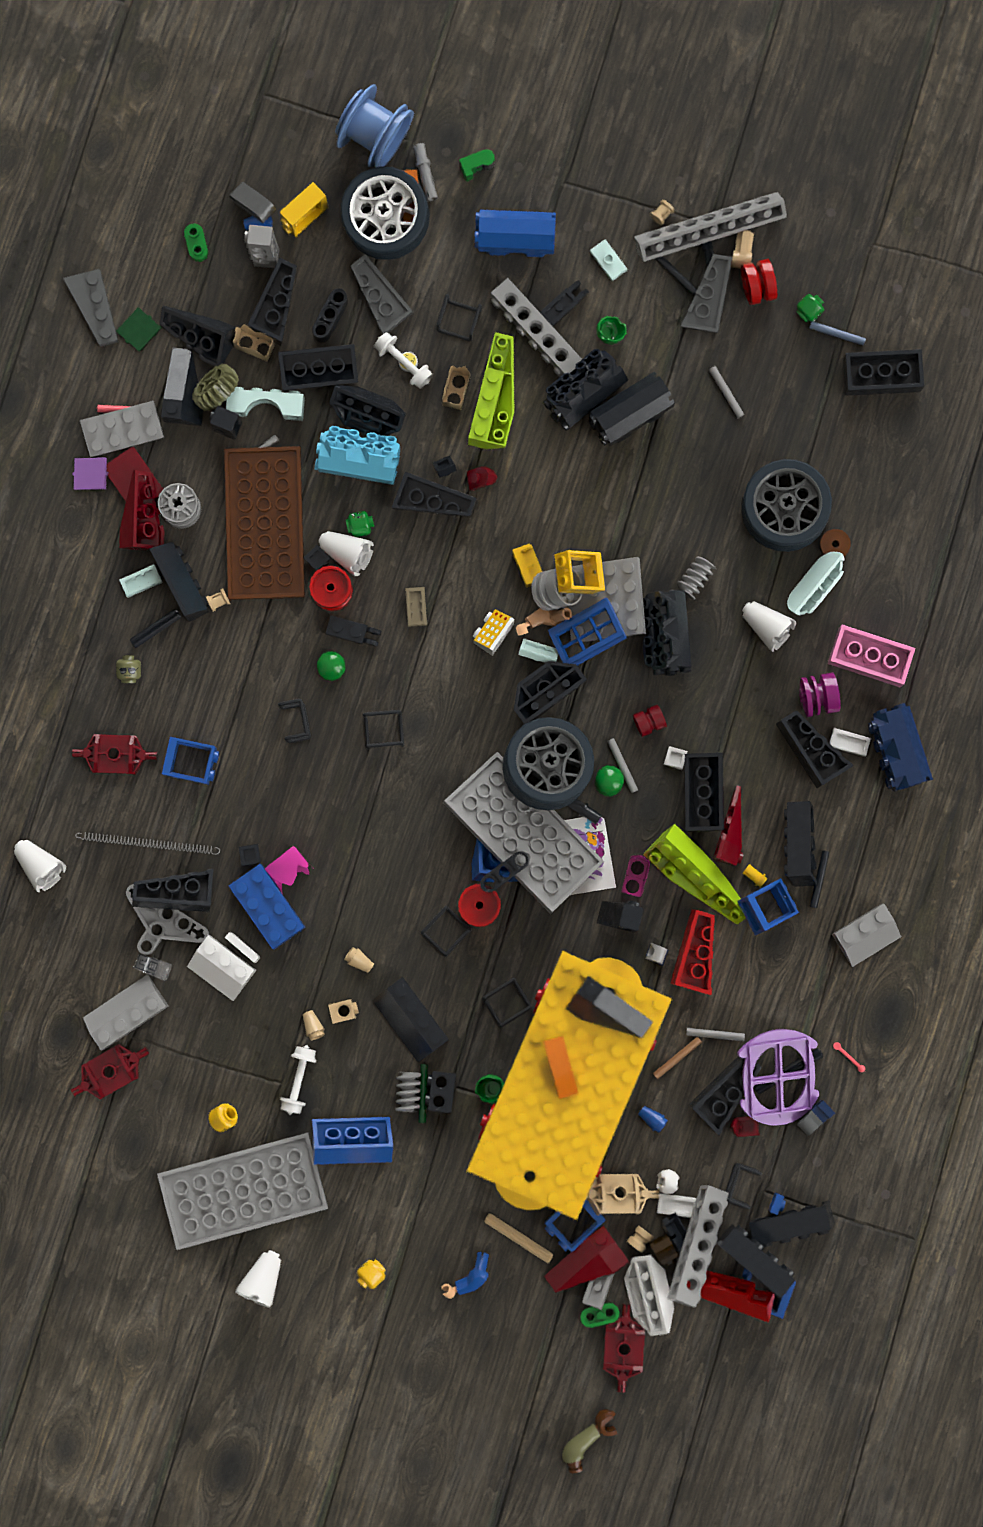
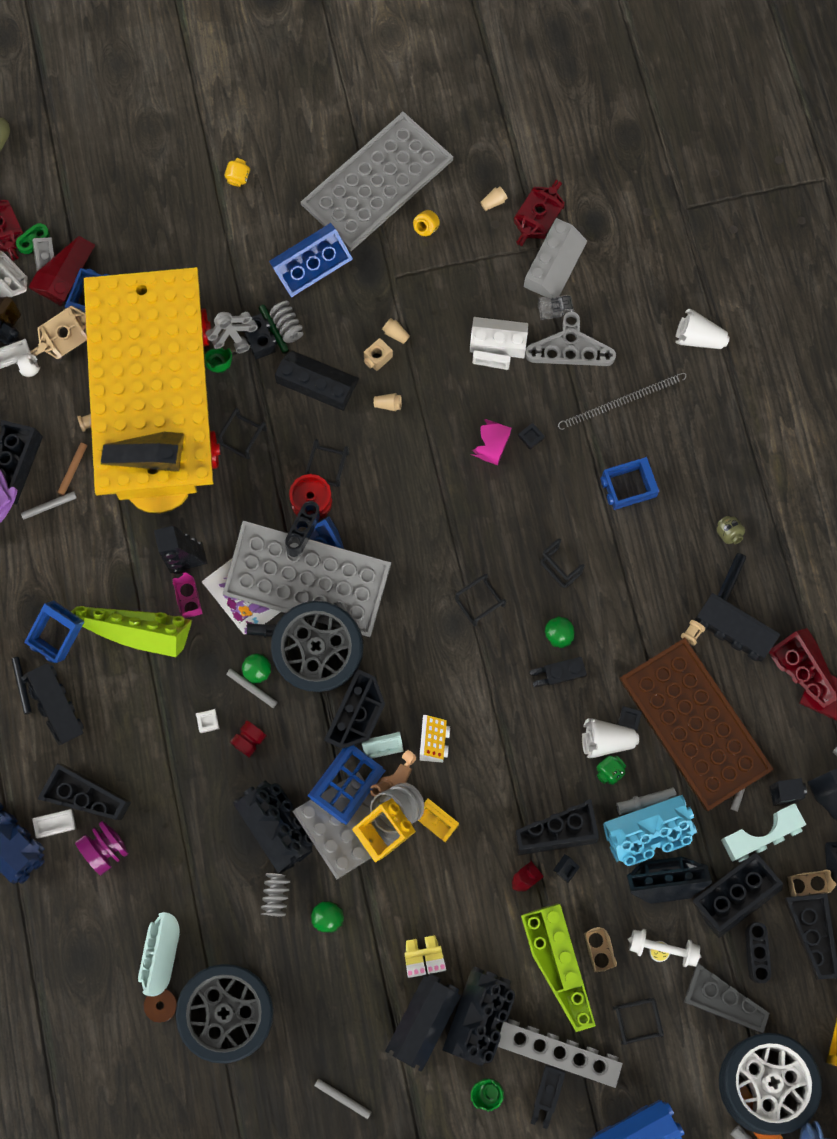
camera: 150 degrees right, 10 degrees down
dark red plate [72,734,158,775] -> none
light aqua plate [120,565,163,598] -> none
black wedge [132,869,213,912] -> none
light grey wheel [158,483,202,529] -> none
olive gear [192,364,239,411] -> none
blue brick [229,864,306,950] -> none
white cone [235,1250,281,1308] -> none
white piece [280,1045,316,1115] -> none
red wheel [309,566,353,611] -> none
dark tan plate [405,587,427,627] -> none
blue arm [441,1252,489,1299] -> none
tan axle [484,1213,553,1263] -> none
orange slope [543,1036,579,1099] -> none
tan wheel [627,1225,654,1253] -> none
blue cone [638,1106,668,1133] -> none
light grey leg [644,943,668,966] -> none
red wedge [670,909,715,995] -> none
black slope [685,752,724,832] -> none
dark red wedge [713,786,744,867] -> none
white cone [742,601,796,652] -> none
yellow pin [742,864,768,888] -> none
bright pink brick [828,625,915,687] -> none
none -> tan bush [77,414,91,432]
none -> light grey plant [206,312,258,353]
none -> green hair [311,901,344,932]
none -> light yellow hips [405,935,446,978]
none -> tan cone [480,187,508,211]
none -> light grey pin [616,787,677,815]

